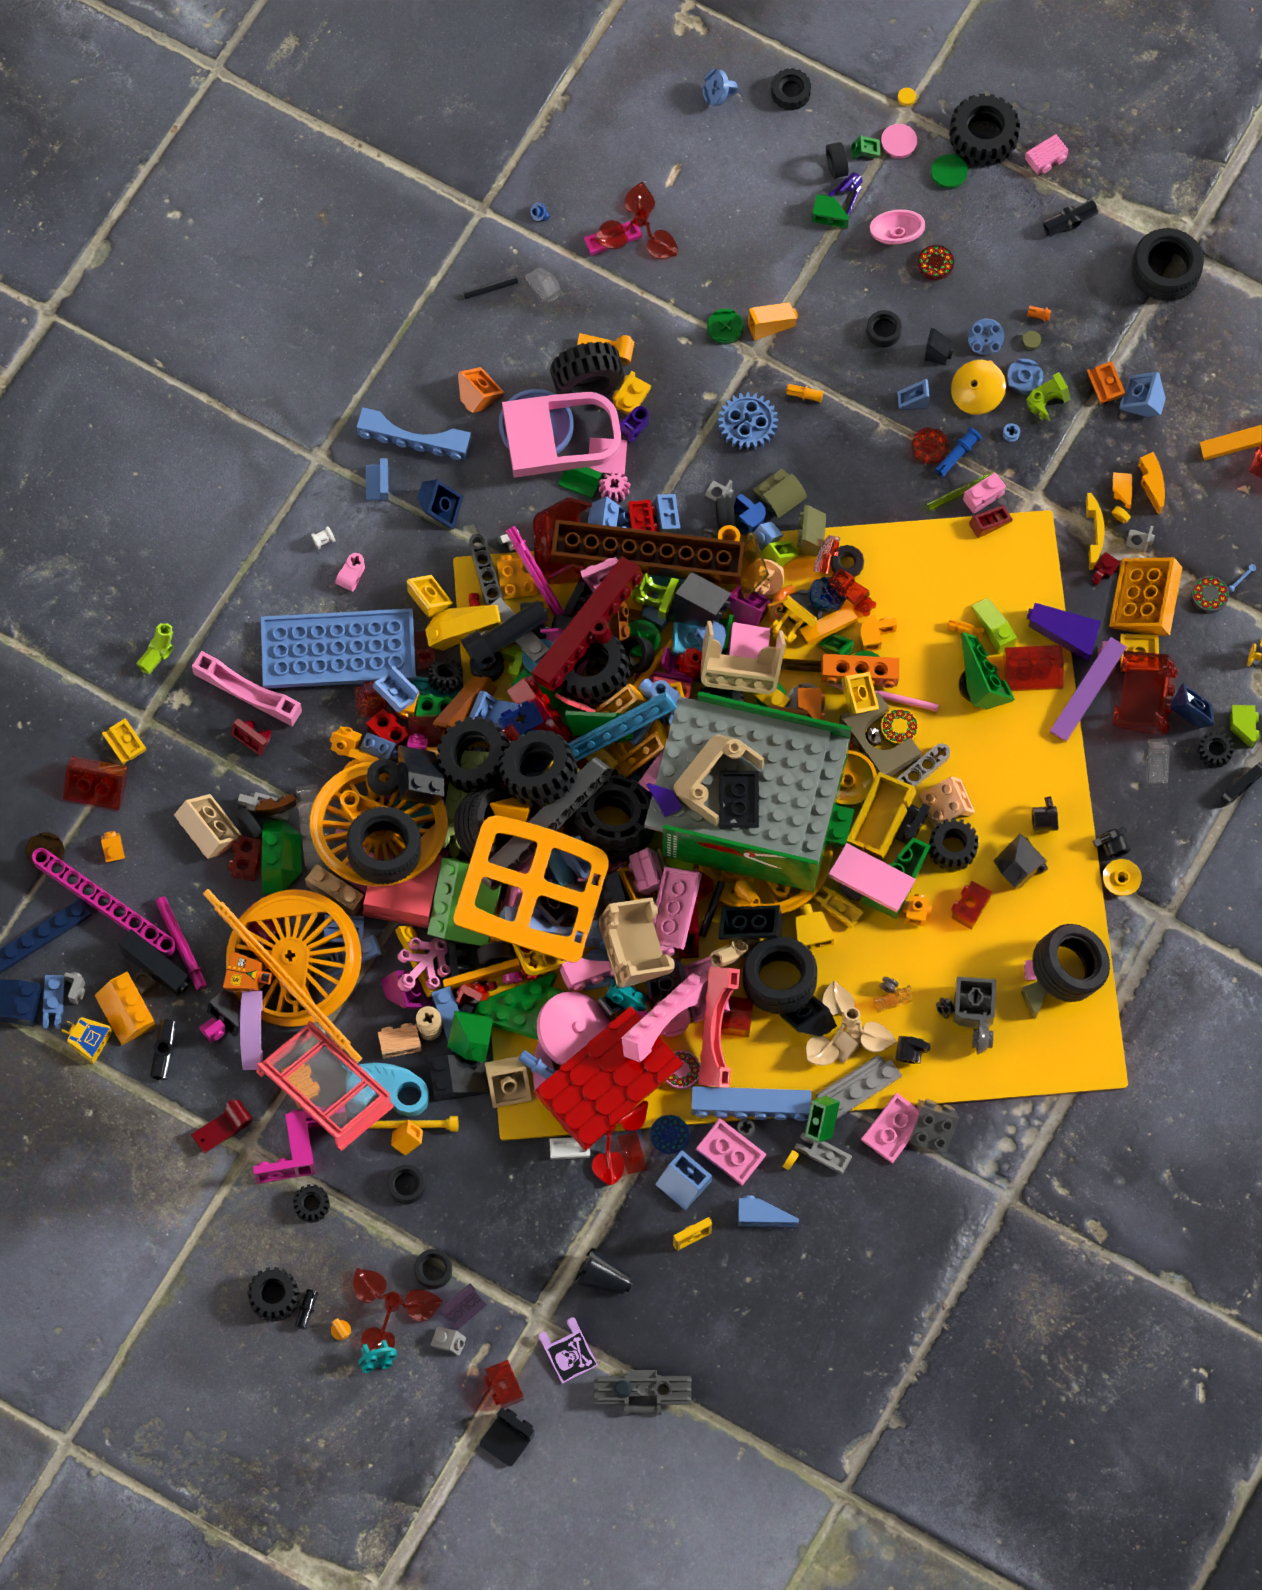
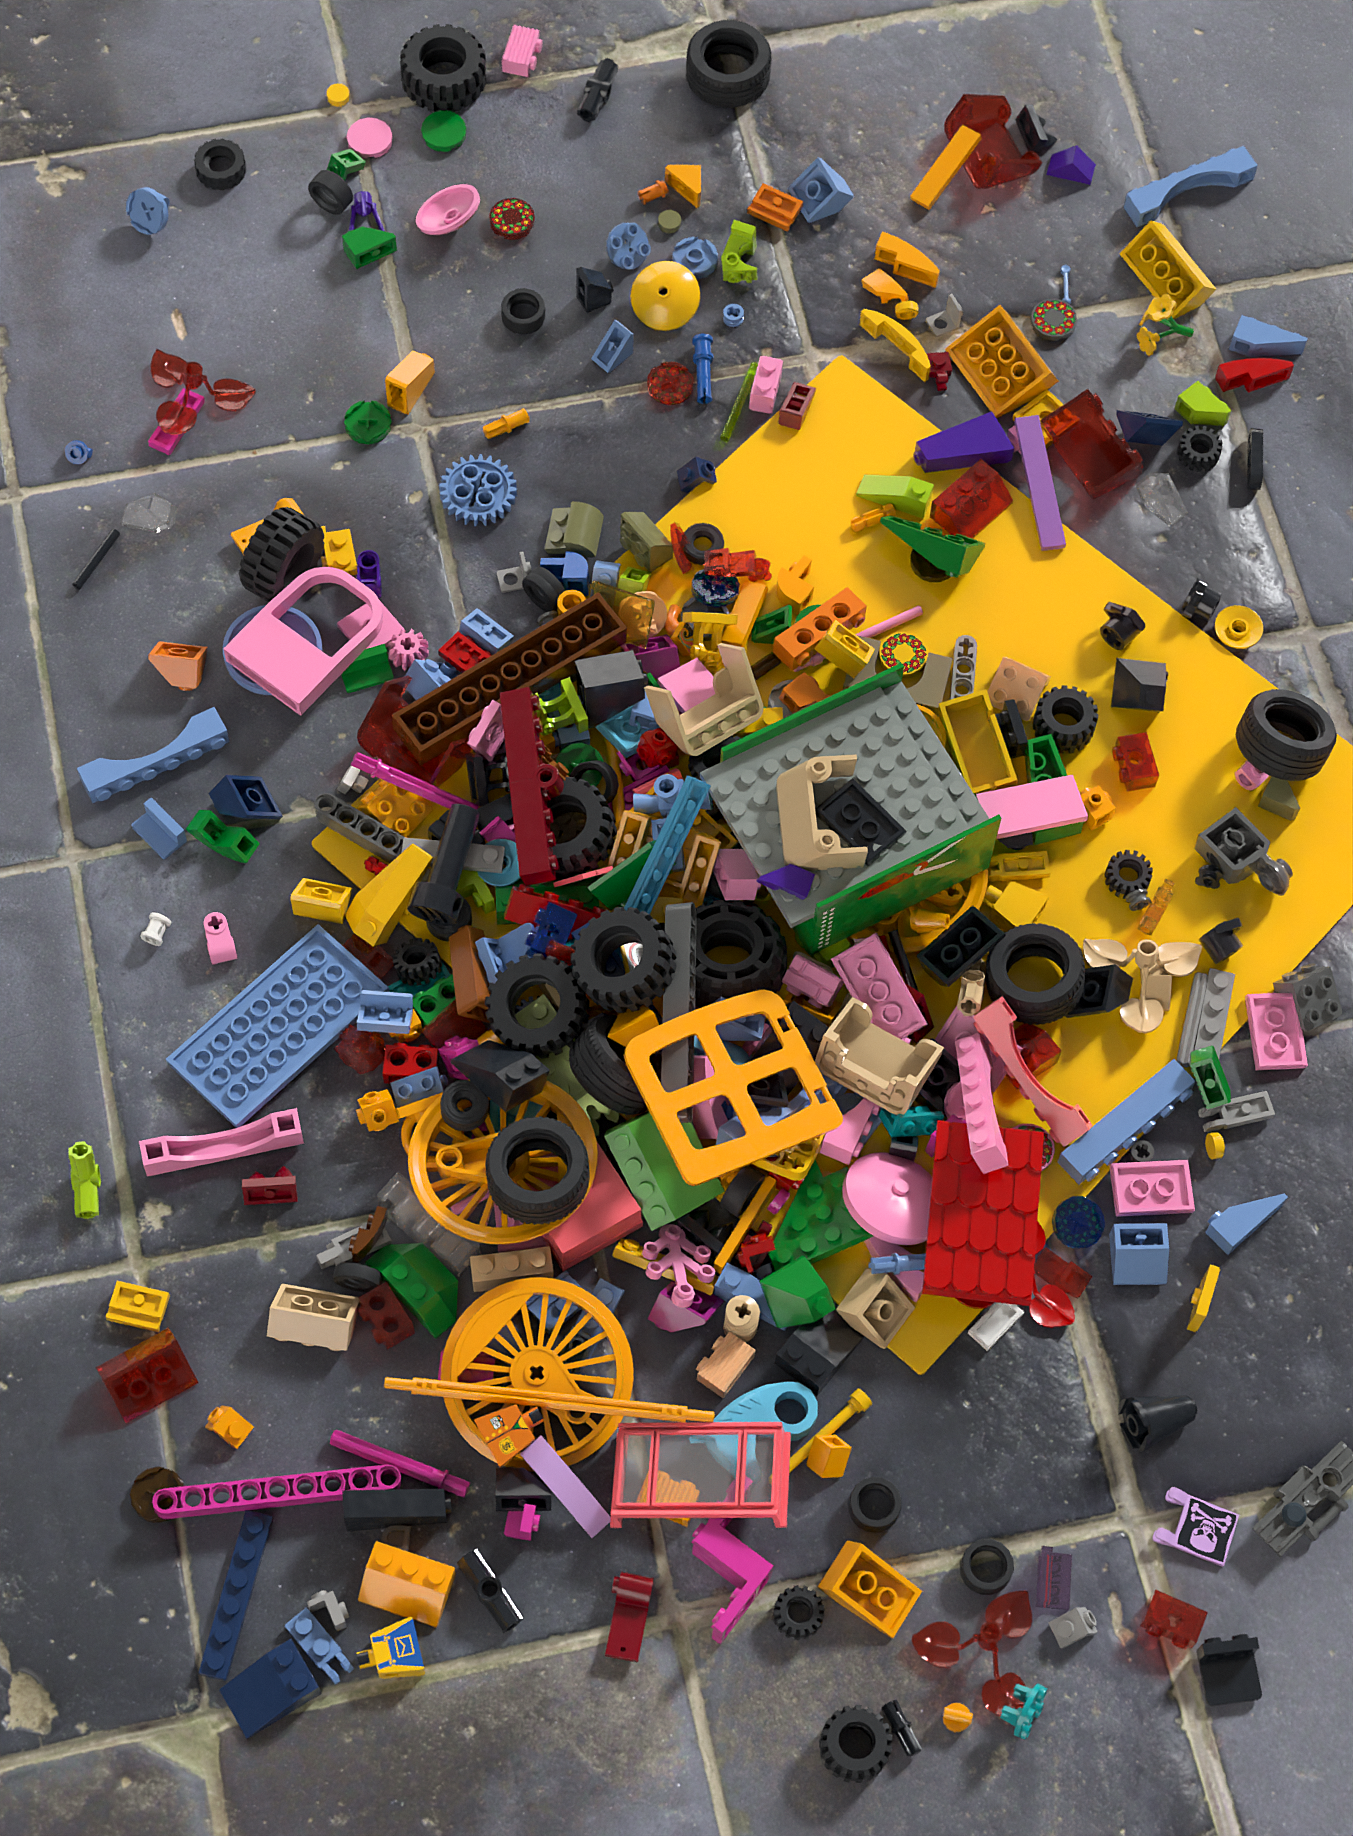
camera: 45 degrees left, 5 degrees down
none -> green brick [186,810,260,863]
none -> light orange slope [665,165,701,208]
none -> dark blue bracket [677,457,717,493]
none -> light orange slope [818,1541,922,1638]
none -> black tyre [1104,850,1153,899]

